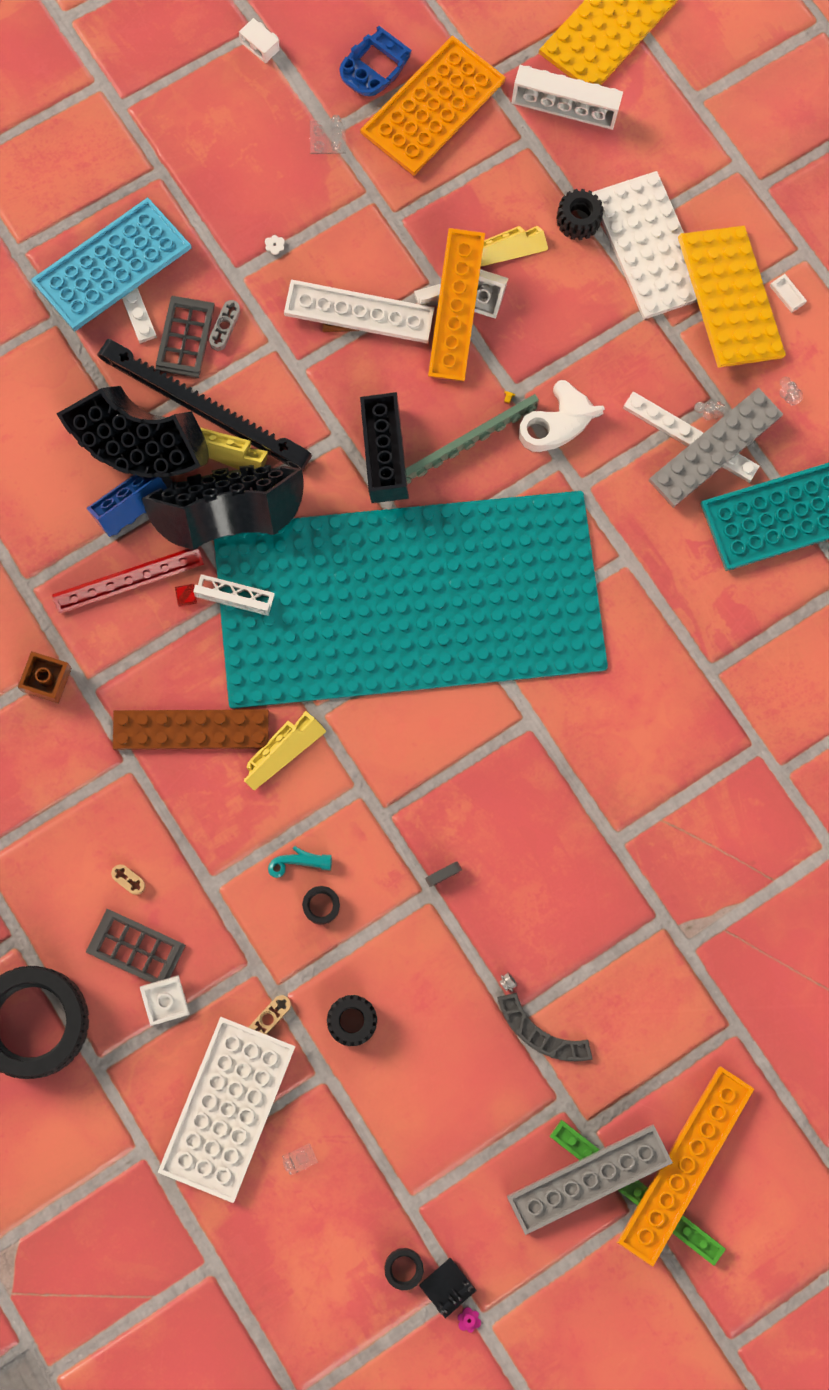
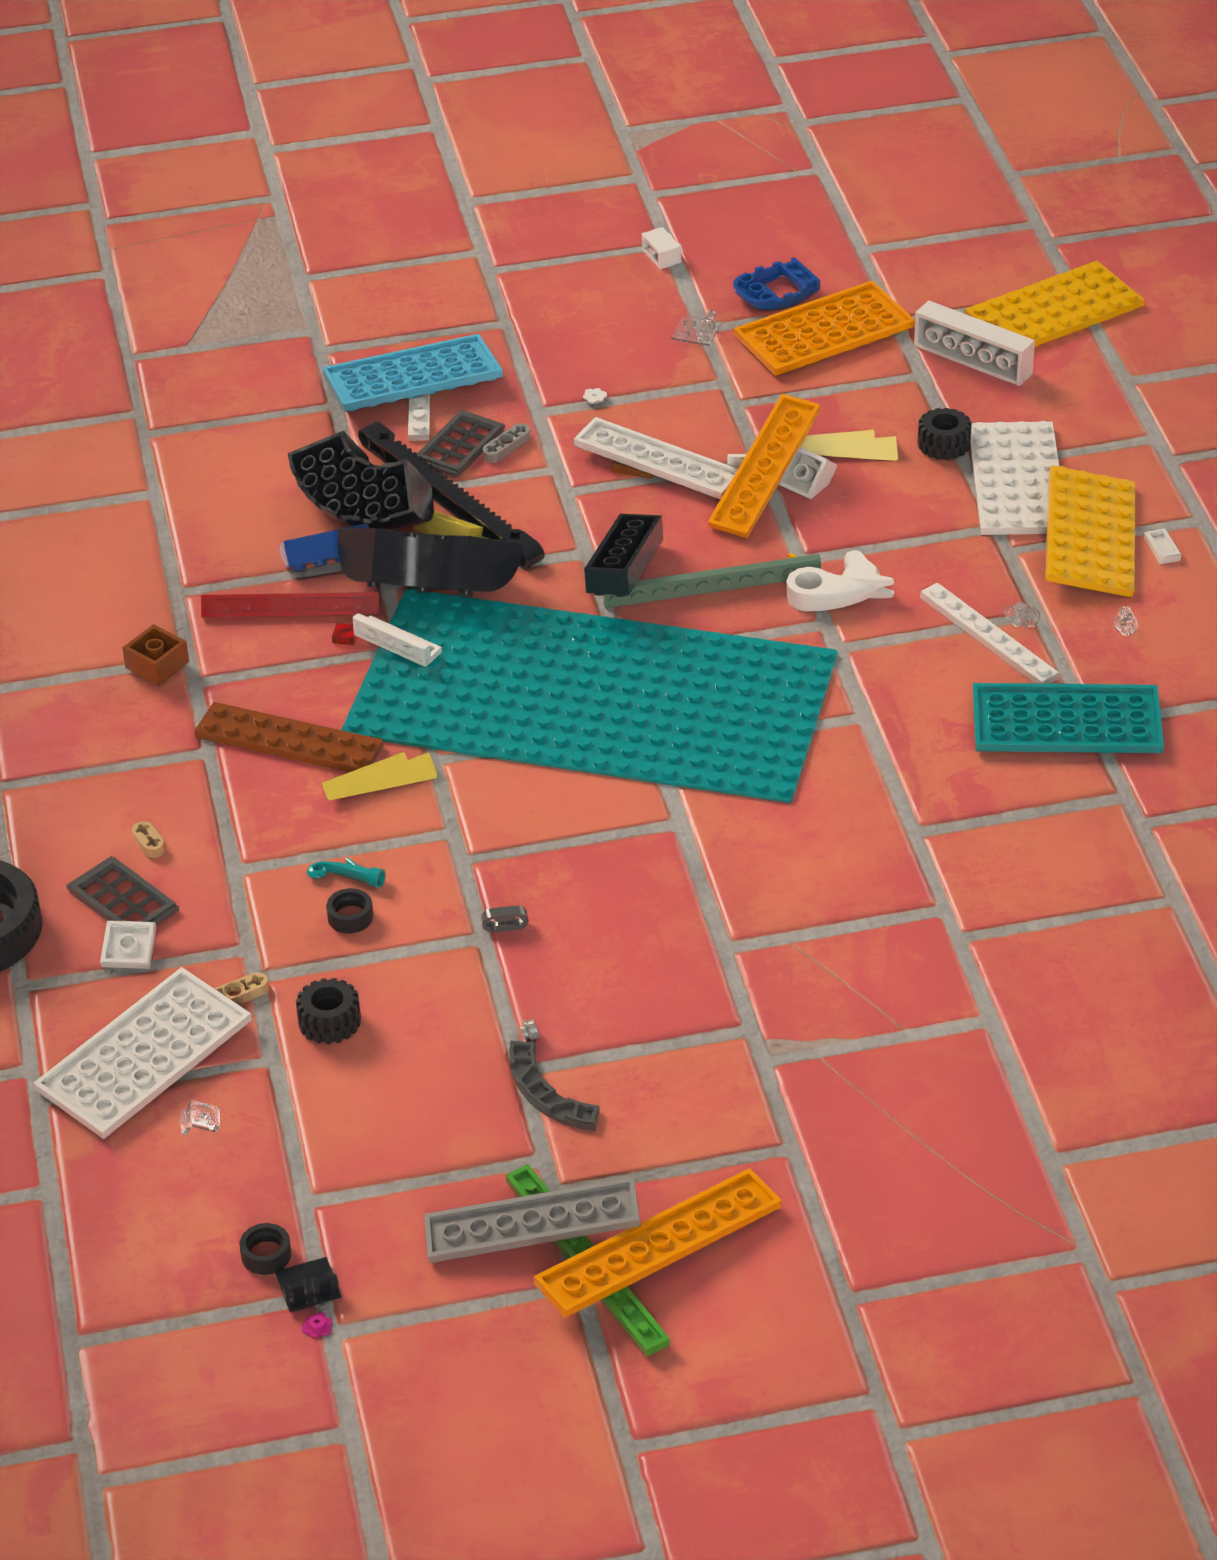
camera: 30 degrees right, 35 degrees down
light grey plate [648,388,783,508] -> none

